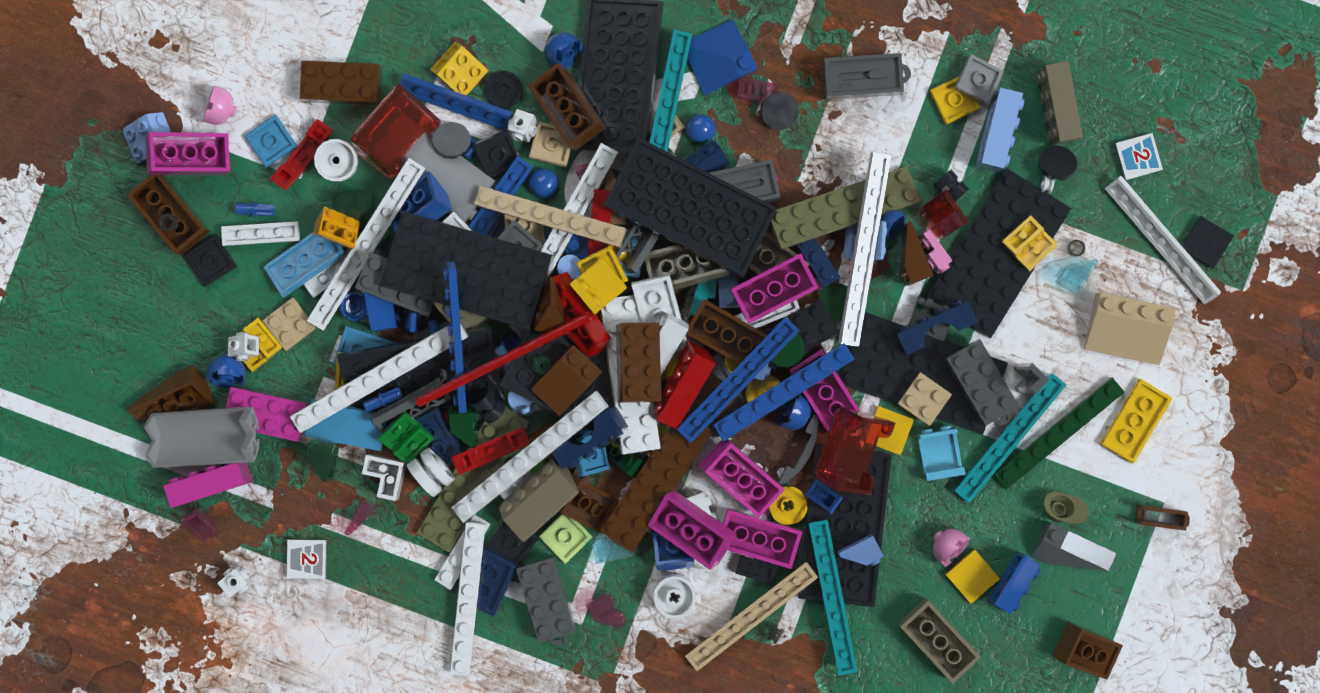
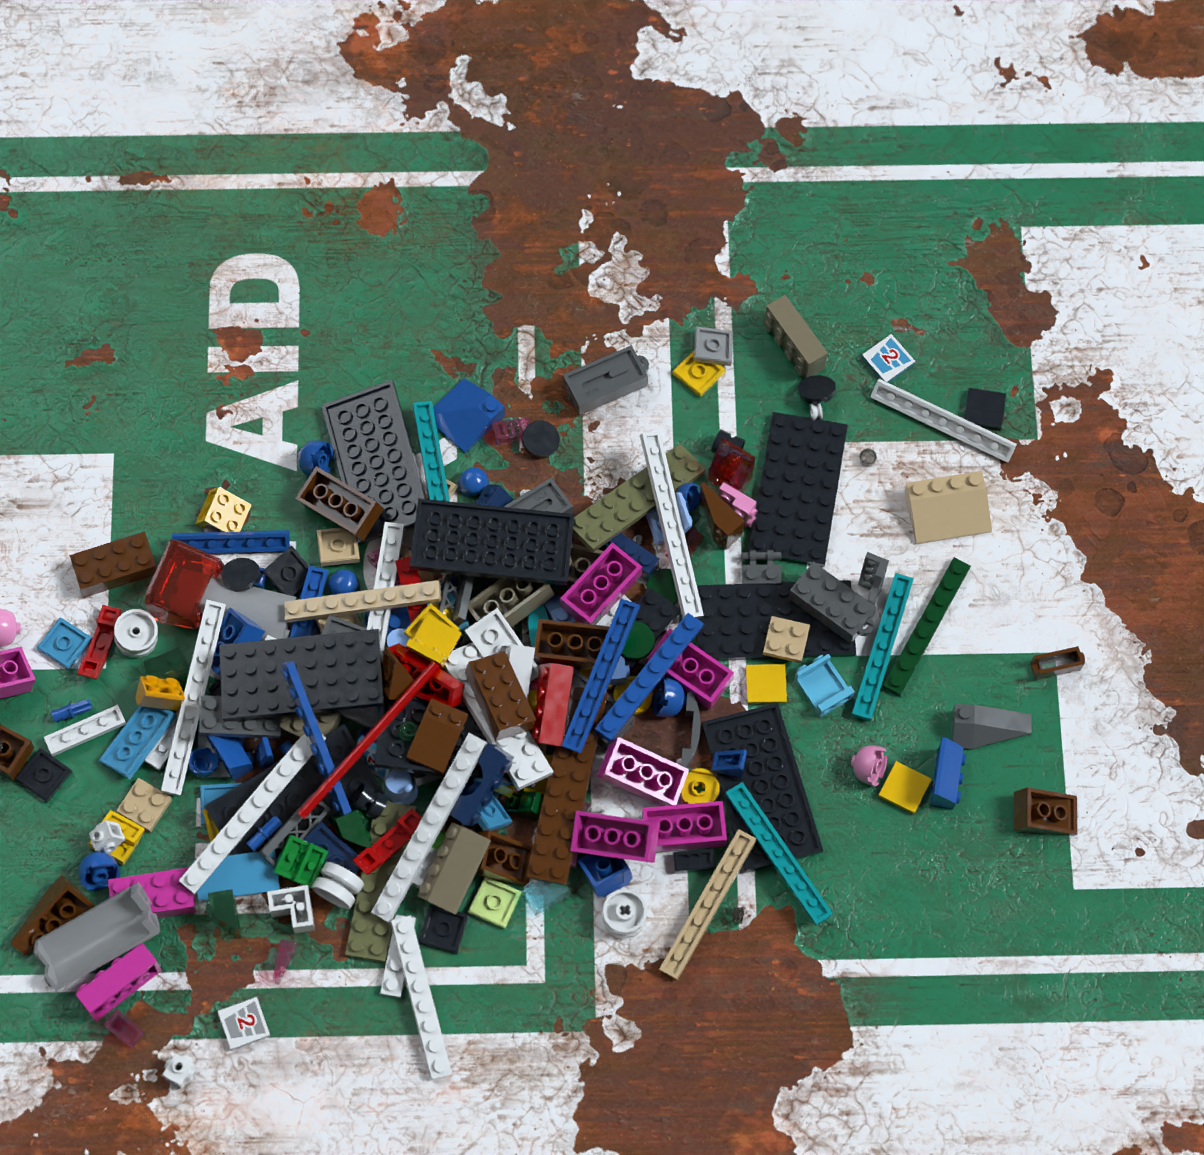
camera: 25 degrees left, 20 degrees down
dark blue wing [477,547,518,617] -> none
black tile [485,71,523,109] -> none
white brick [508,109,538,142] -> none
dark grey piece [516,555,577,646] -> none
clear pink slope [586,591,627,628] -> none
clear red windscreen [816,407,896,495] -> none
medium blue slope [837,534,884,566] -> none
dark blue arch [896,300,978,355] -> none
dark tan brick [897,598,981,684] -> none
light blue brick [975,87,1024,173] -> none
yellow slope [1002,215,1058,272] -> none
olive piece [1044,491,1089,524] -> none
clear light blue slope [1055,259,1099,294] -> none
yellow tile [1099,378,1173,464] -> none

